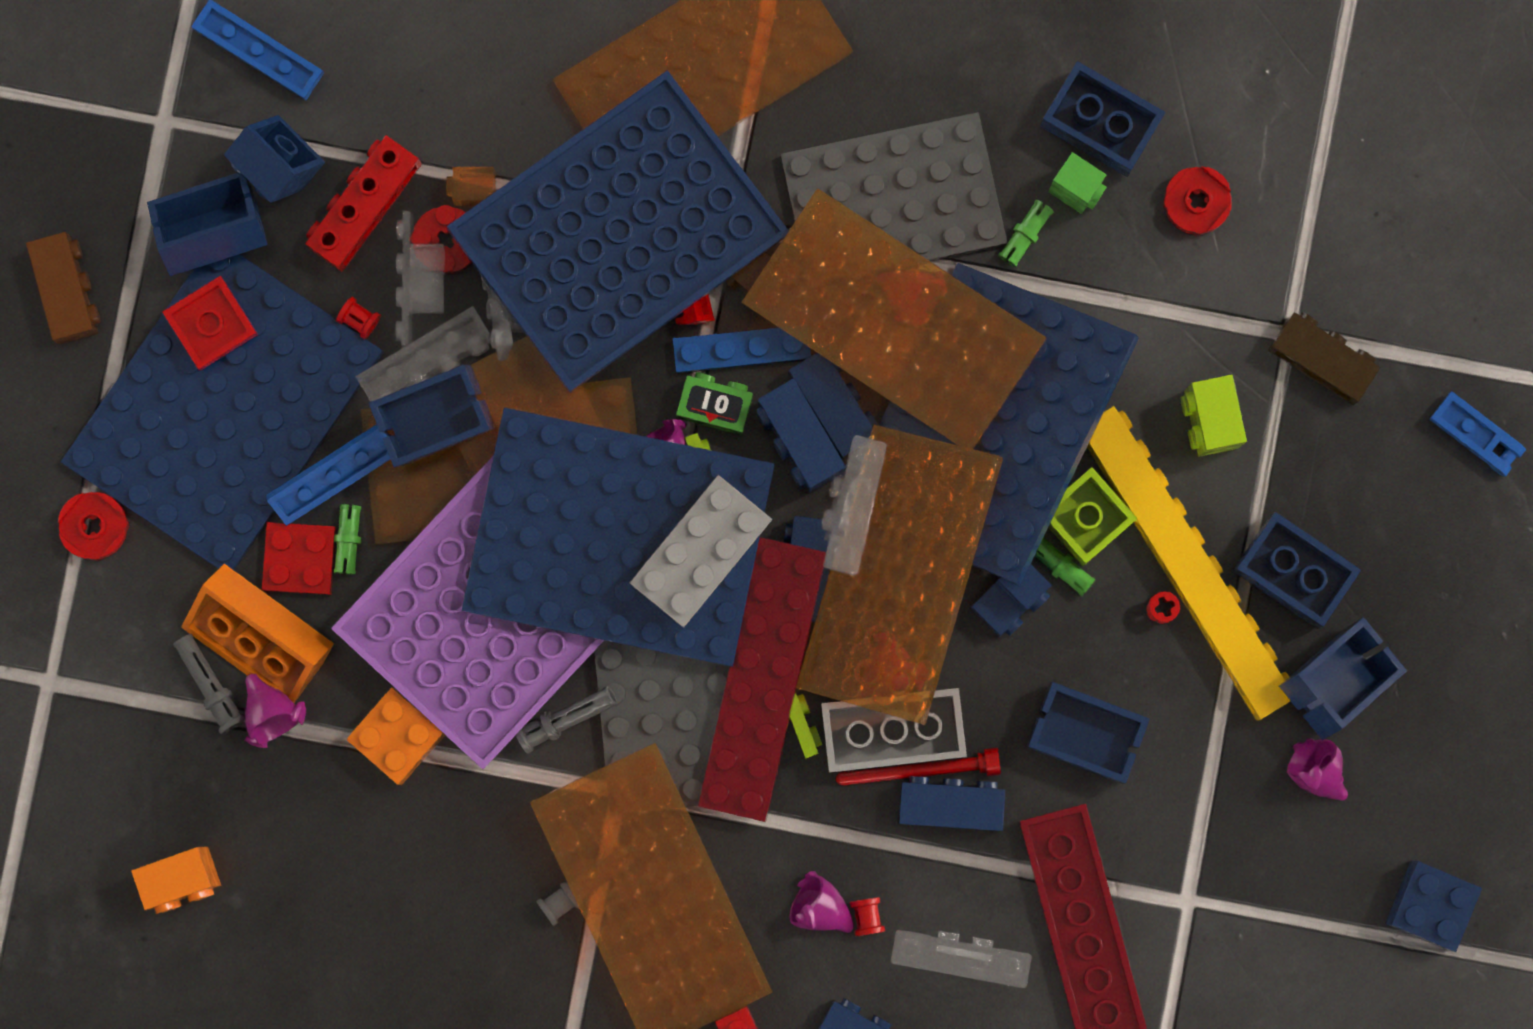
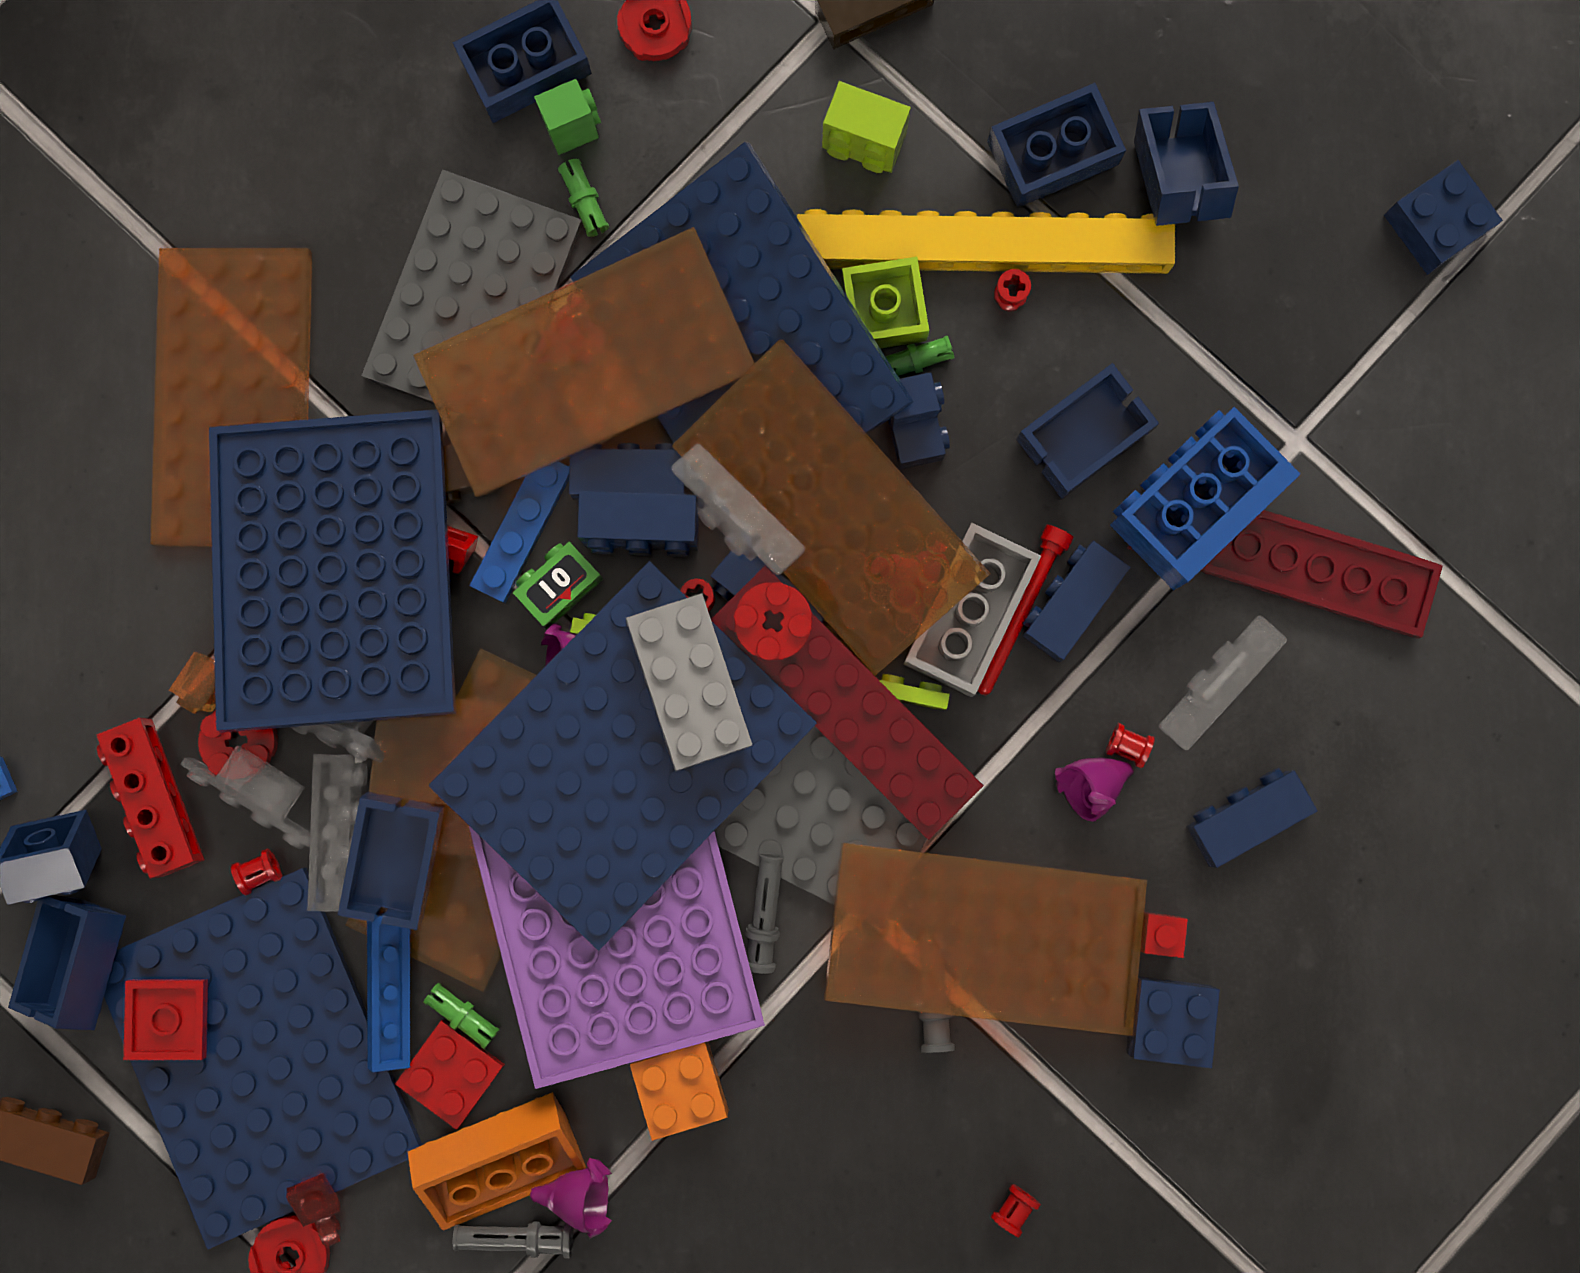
camera: 55 degrees left, 0 degrees up
magenta hat [1287,738,1348,801] -> none
none -> clear red plate [286,1173,341,1247]
none -> red bush [680,578,715,612]
none -> red plate [734,582,812,660]
none -> blue brick [1110,407,1300,591]

